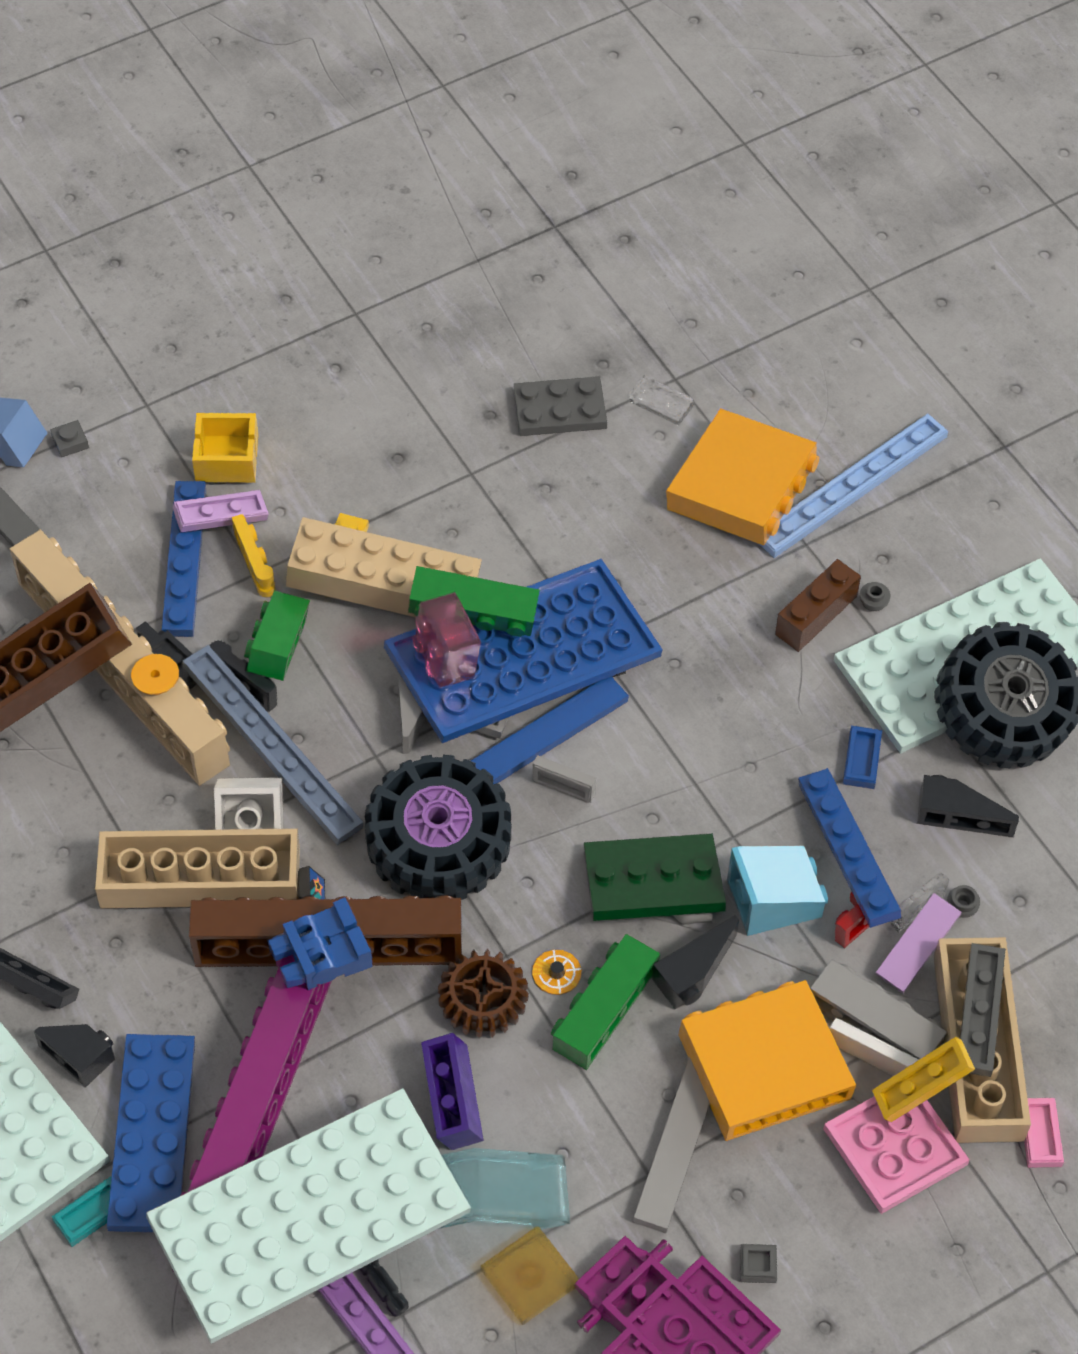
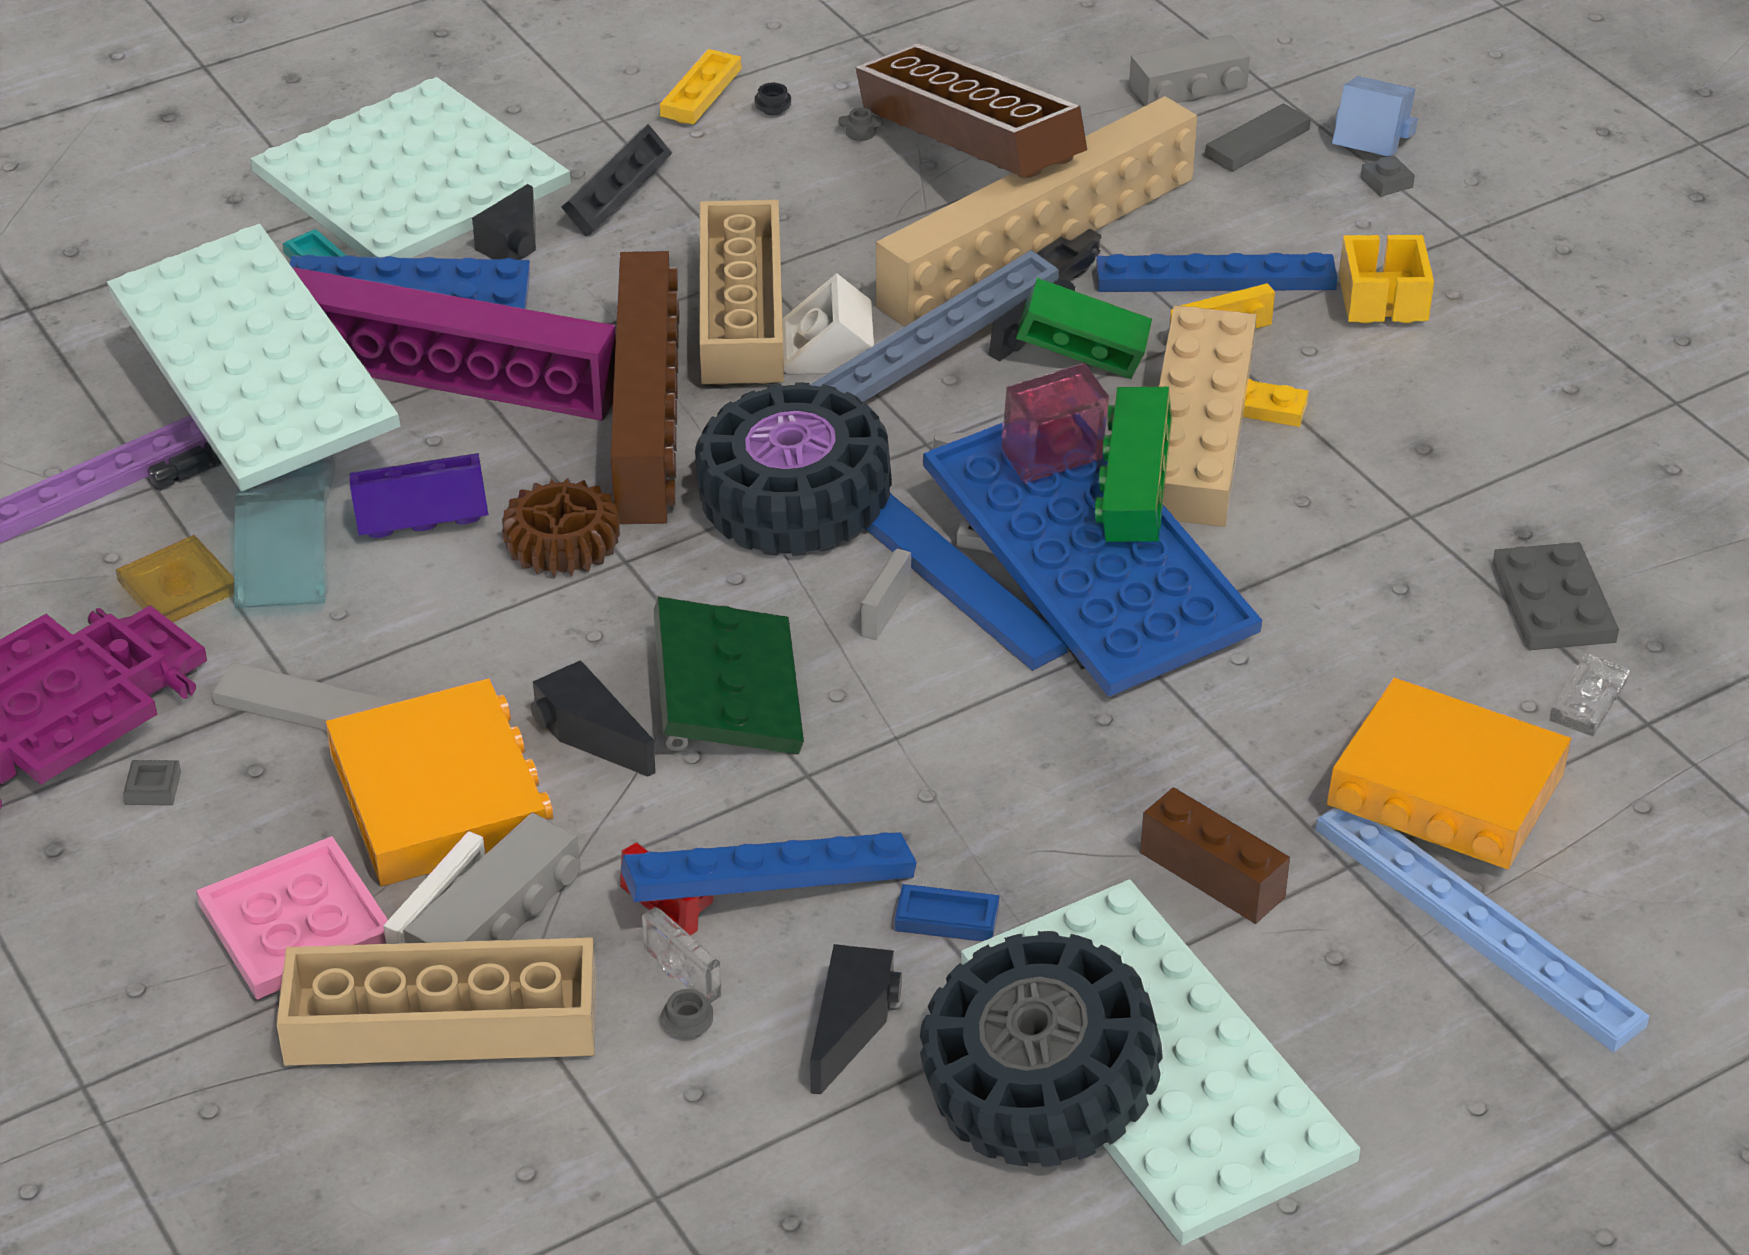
camera: 90 degrees right, 15 degrees down
light orange piece [131,654,179,695] -> none
lavender tile [173,490,269,532] -> none
blue hips [268,897,373,990] -> none
black tile [298,866,326,899] -> none
light orange piece [532,950,582,995] -> none
green brick [551,934,660,1070] -> none
slope [727,846,828,936] -> none
dark grey plate [859,582,891,611] -> none
yellow plate [872,1037,975,1122] -> none
lavender tile [876,893,962,994] -> none
dark grey plate [960,943,1006,1077] -> none
bright pink tile [1024,1098,1064,1168] -> none

